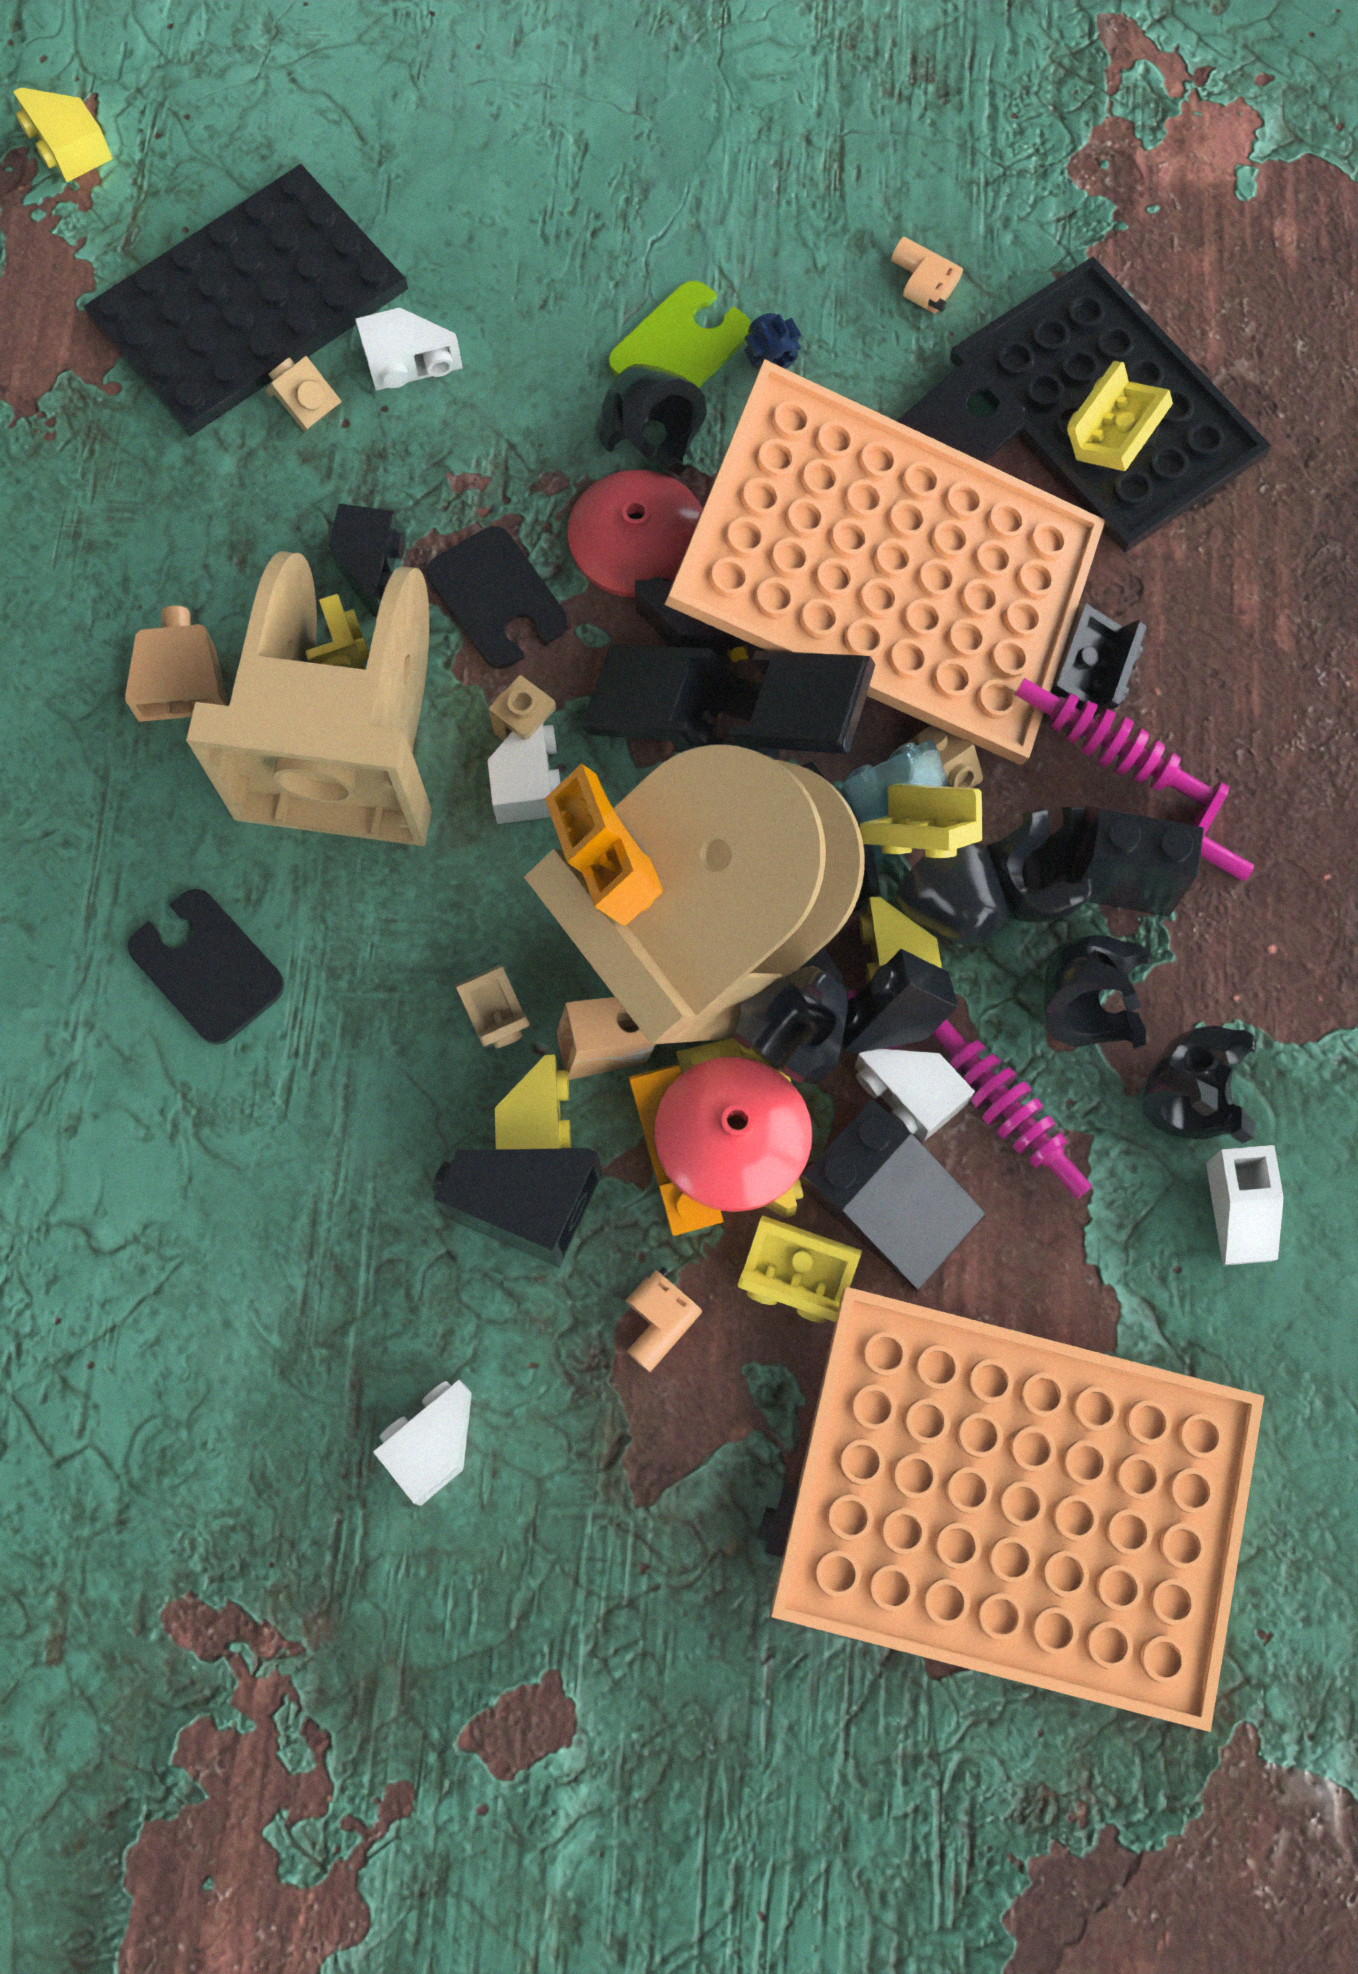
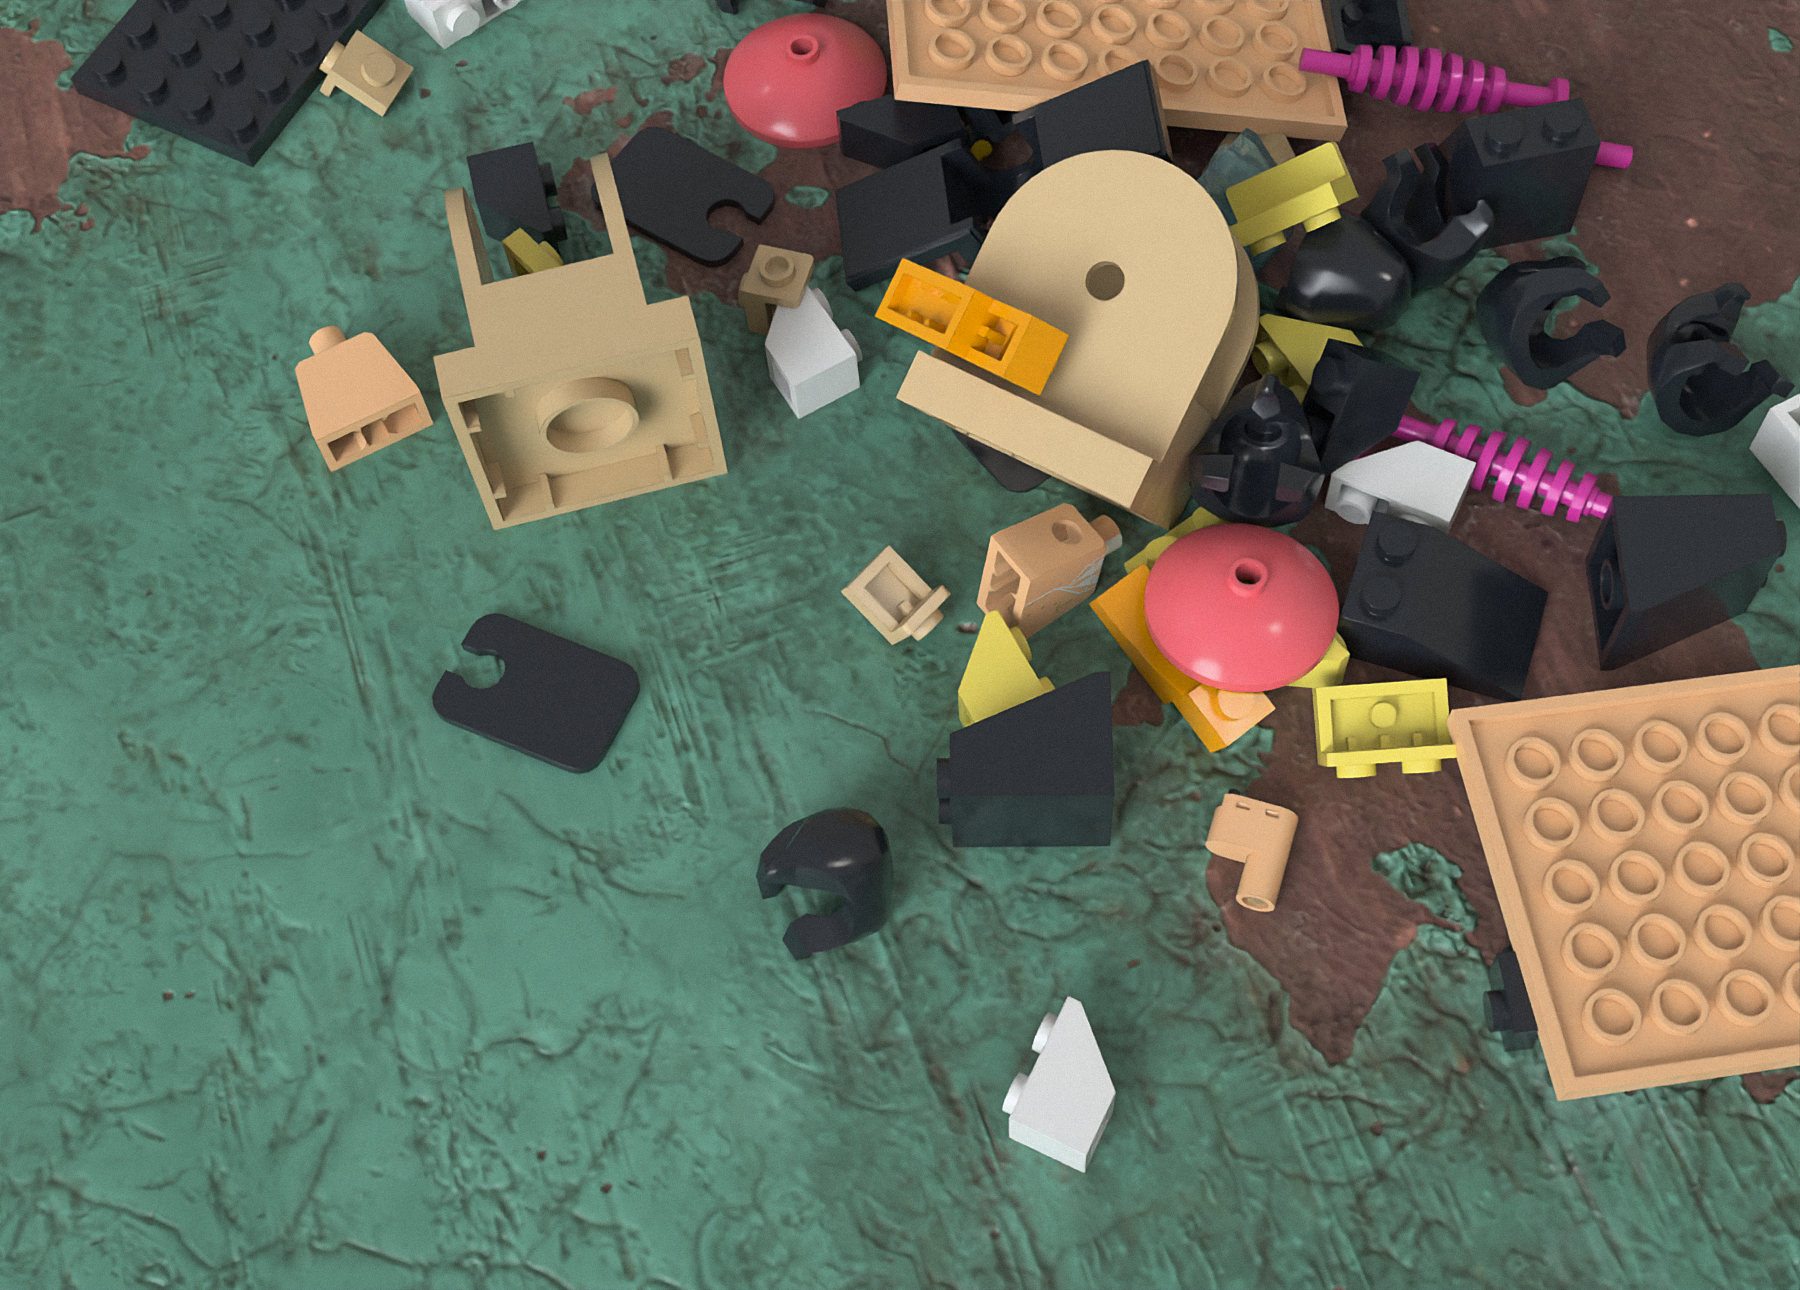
camera: 20 degrees left, 10 degrees down
none -> black piece [755,807,894,961]
none -> black slope [1585,494,1787,671]

